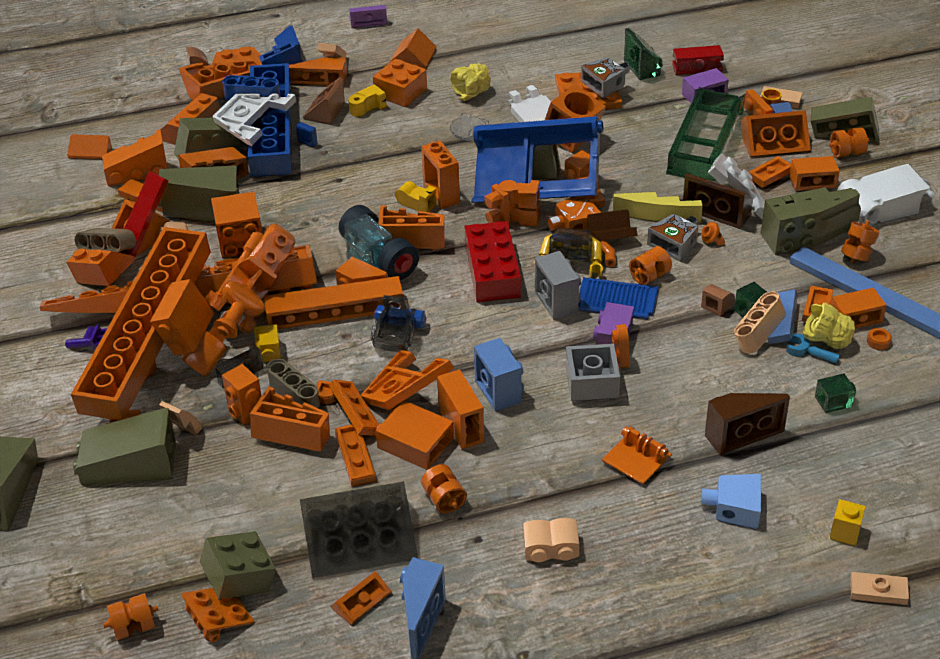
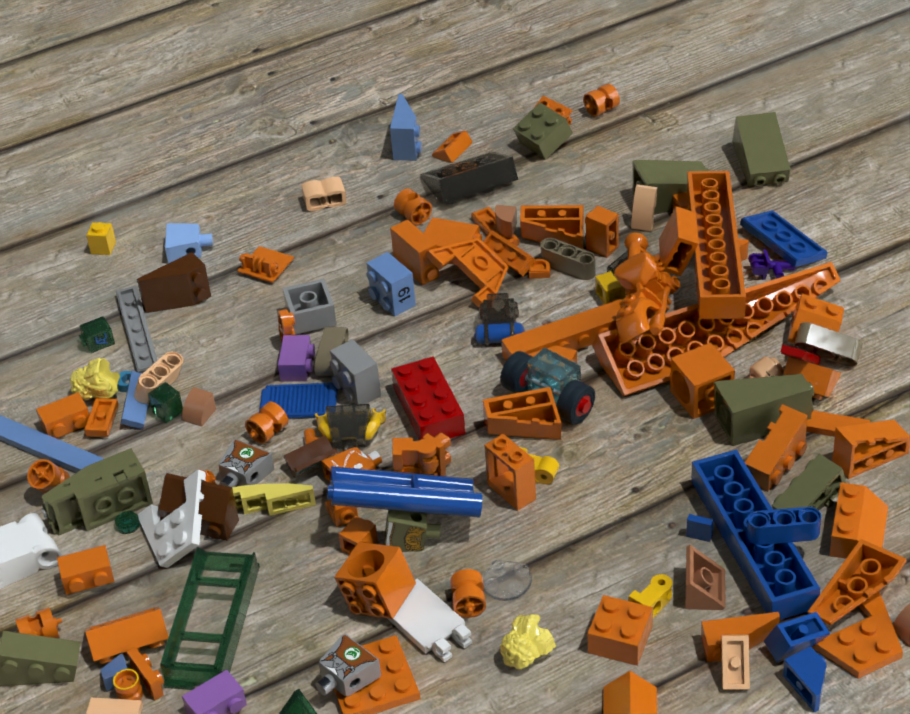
camera: 170 degrees right, 0 degrees up
white wing [212,94,296,146] -> none
orange plate [749,156,791,188] -> none
light nougat plate [850,572,909,605] -> none
orange tile [867,328,892,350] -> none
none -> light grey tile [116,286,157,373]
none -> dark tan beam [315,326,349,377]
none -> orange wheel [450,569,486,618]
none -> nougat brick [495,205,517,238]
none -> blue tile [740,210,828,267]

